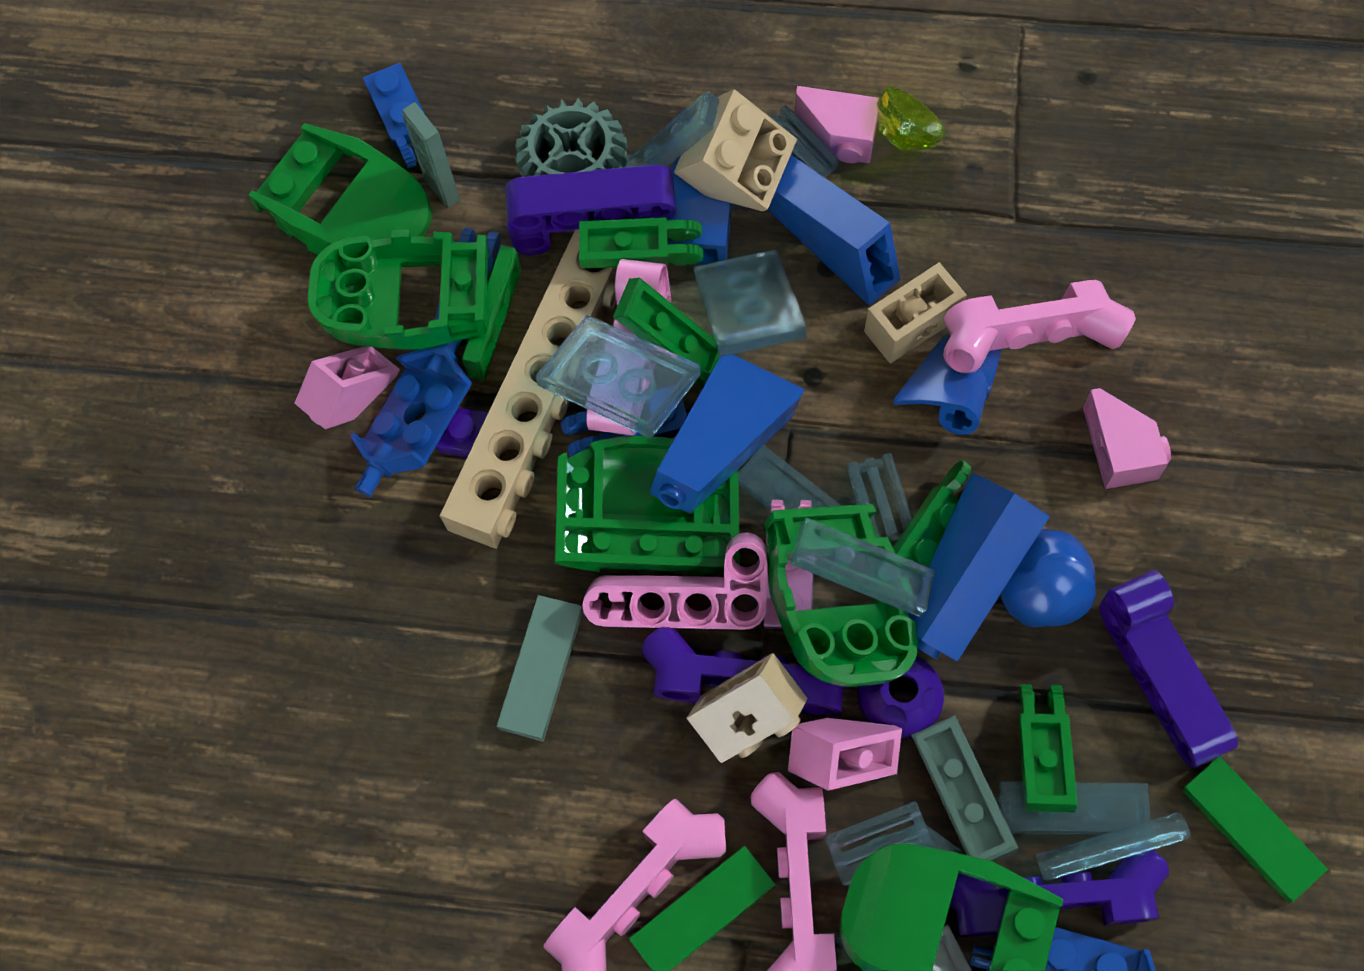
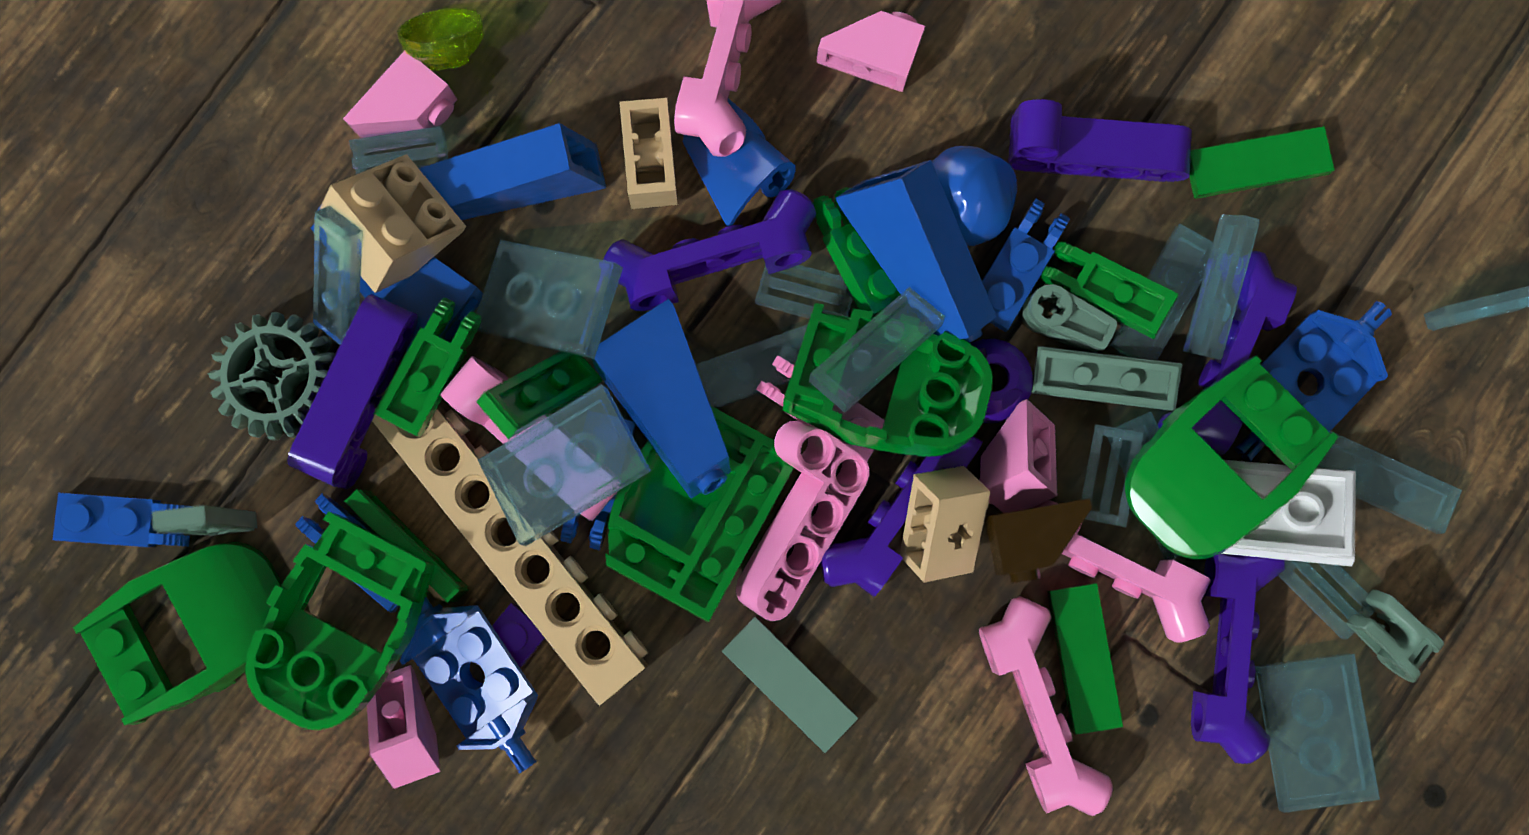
camera: 70 degrees left, 15 degrees up
none -> dark purple plate [603,189,816,311]
none -> blue hinge [982,199,1070,332]
none -> dark brown slope [985,498,1092,583]
none -> sand green piece [1021,284,1117,353]

